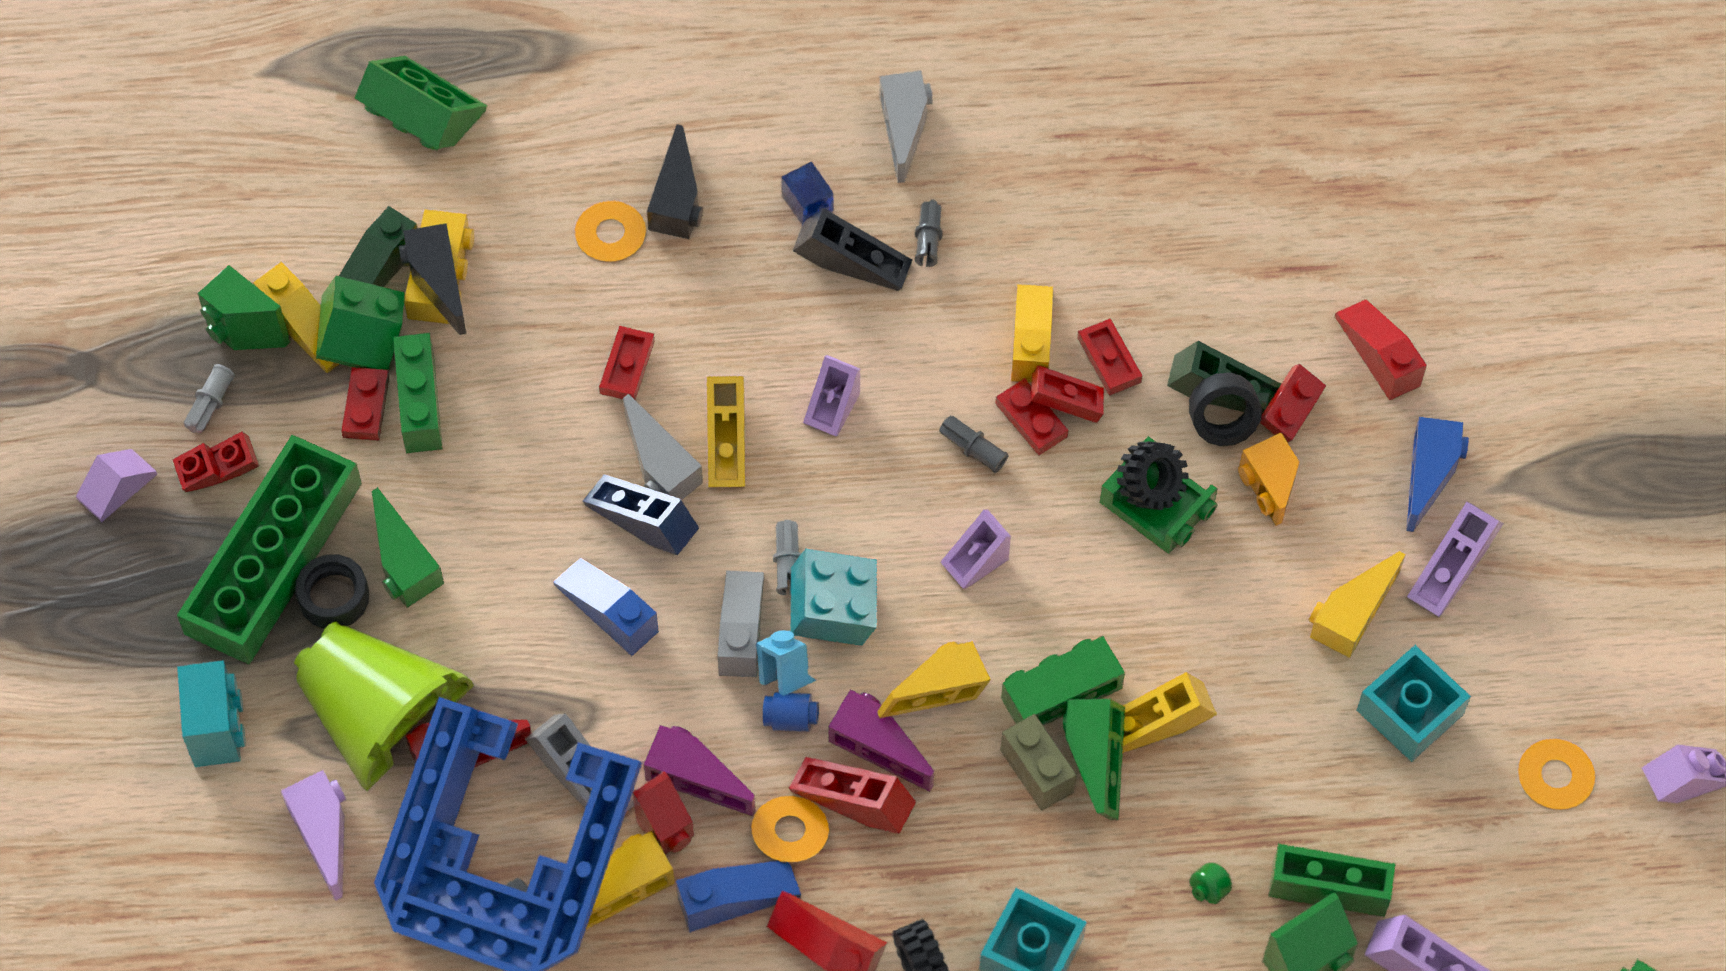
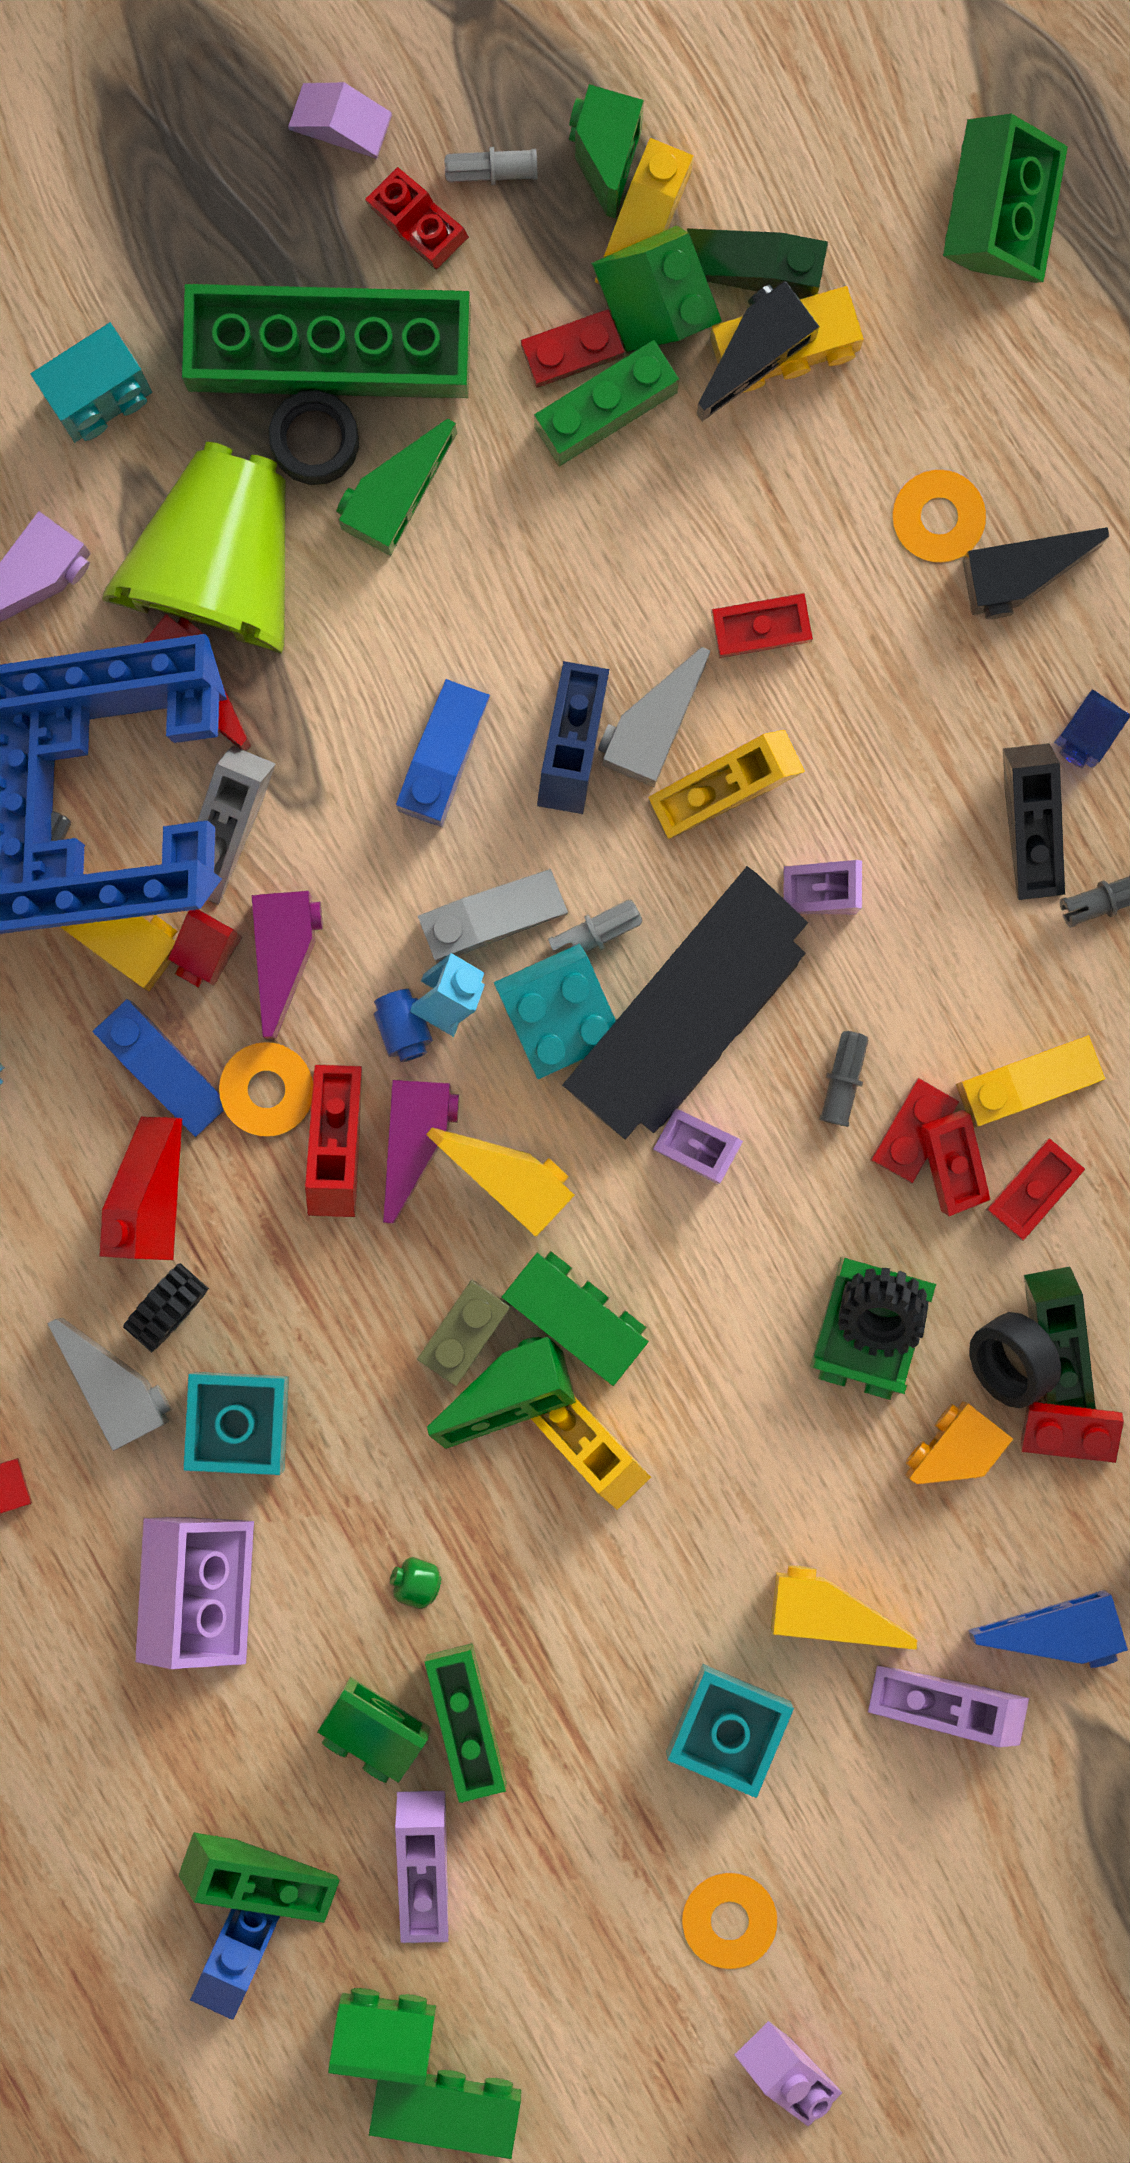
camera: 65 degrees right, 25 degrees up
none -> black slope [562,866,808,1140]

